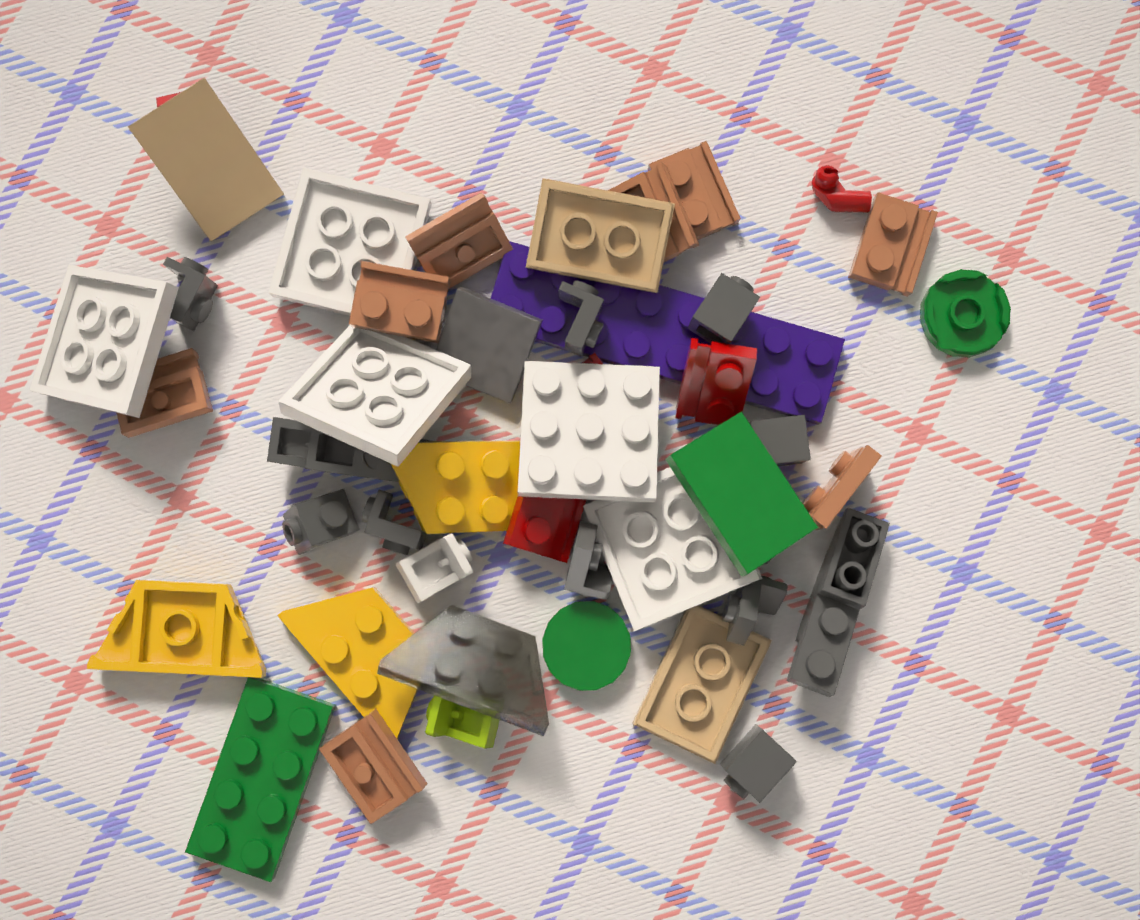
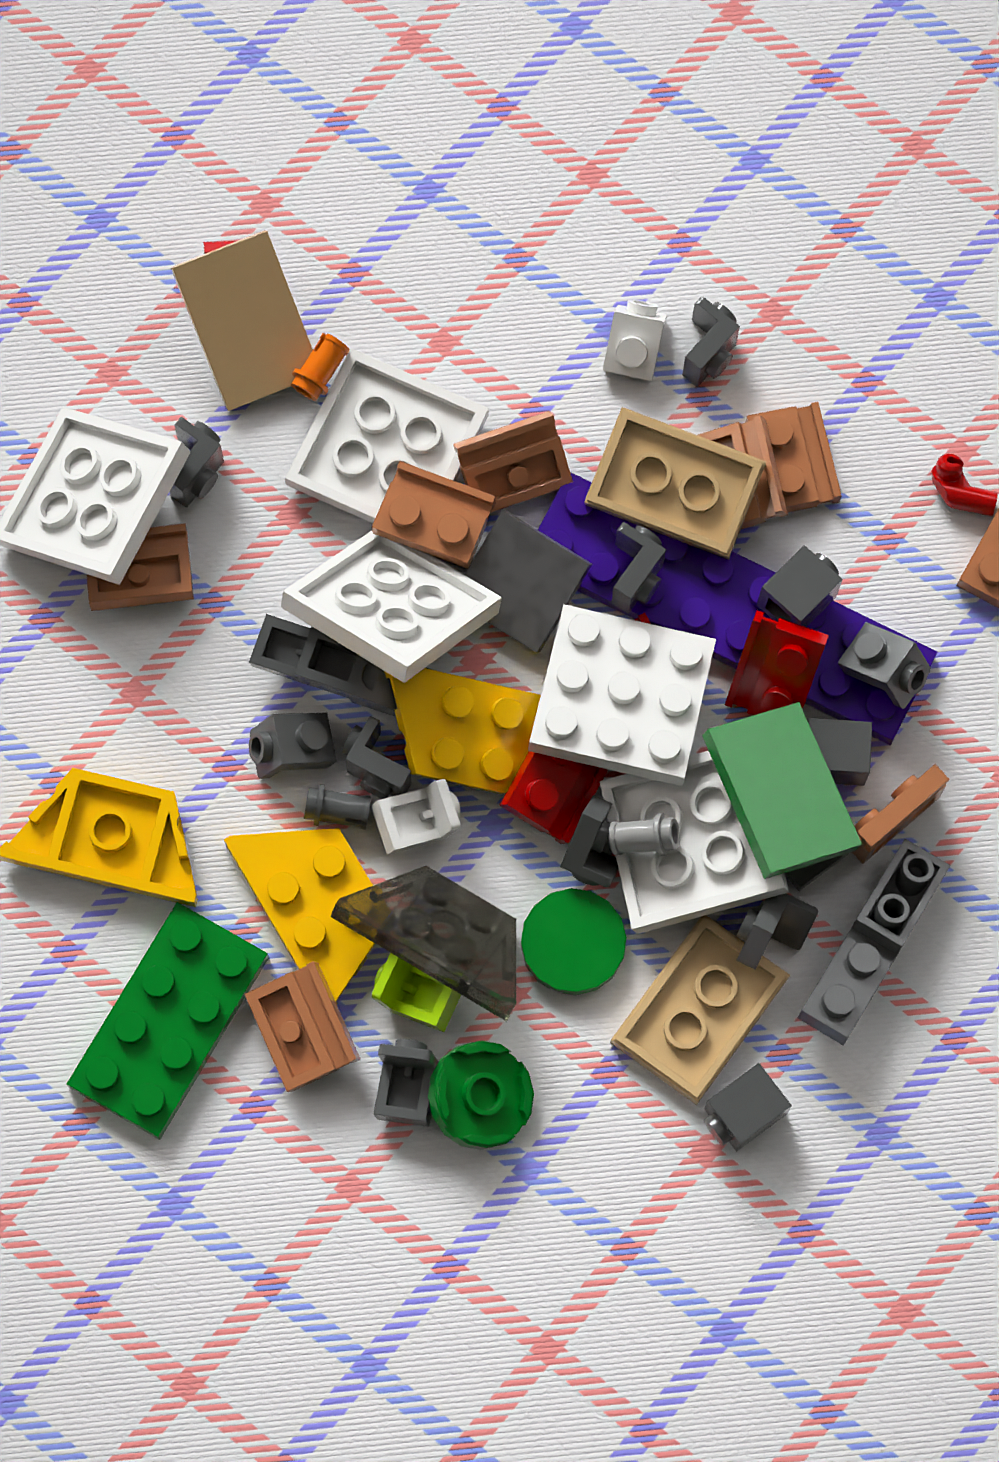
camera: 10 degrees right, 10 degrees down
none -> orange pin [291,333,350,401]
none -> dark grey pin [304,784,371,830]
none -> dark grey bracket [373,1039,439,1126]
none -> green tile [428,1040,534,1150]
none -> white bracket [602,299,667,381]
none -> light grey pin [609,813,680,856]
none -> dark grey bracket [682,296,740,388]
none -> dark grey bracket [838,622,930,709]

